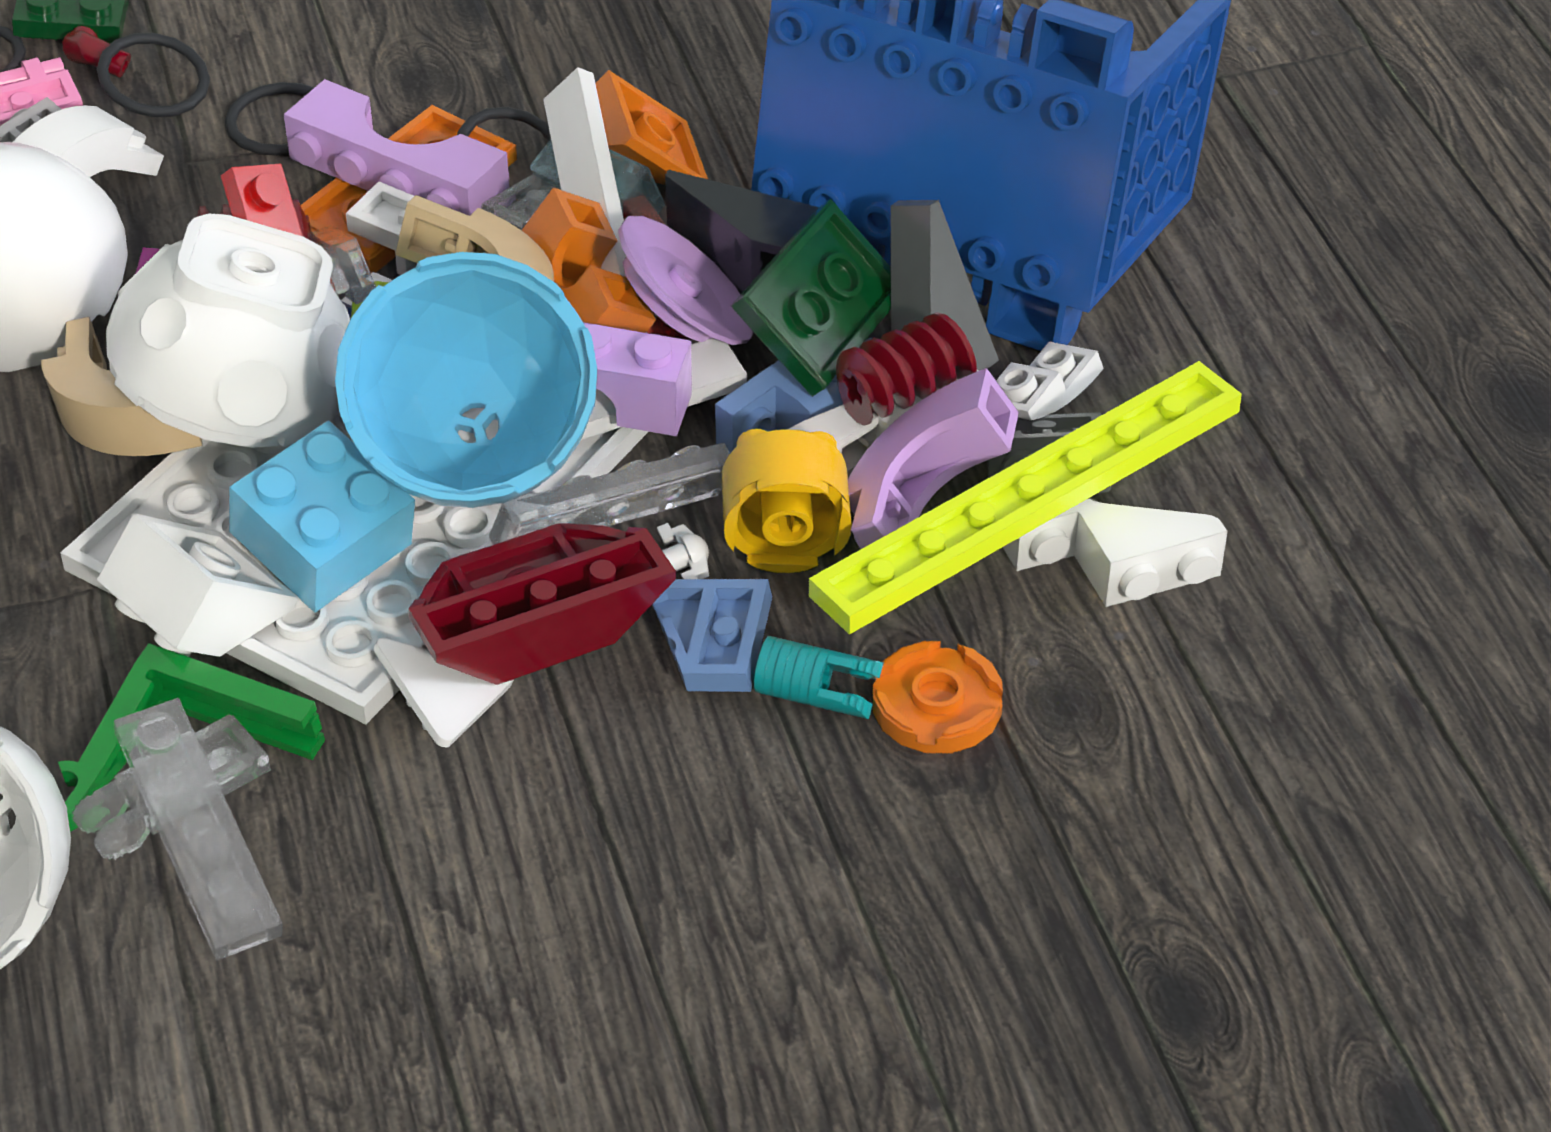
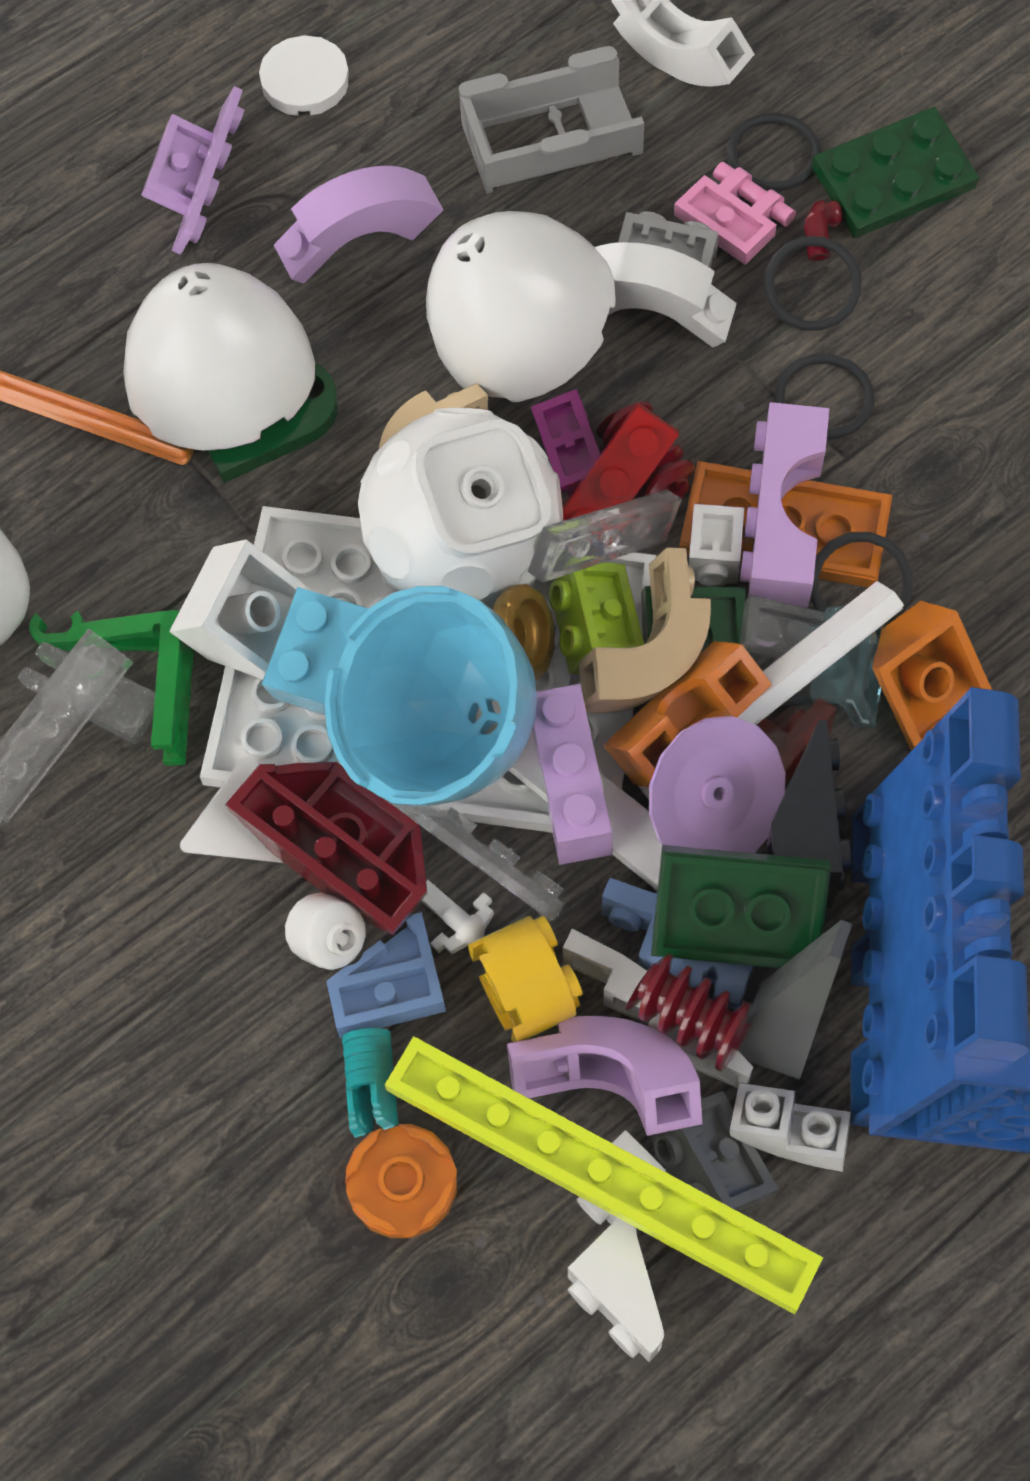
camera: 70 degrees right, 20 degrees up
none -> white head [285,893,366,970]

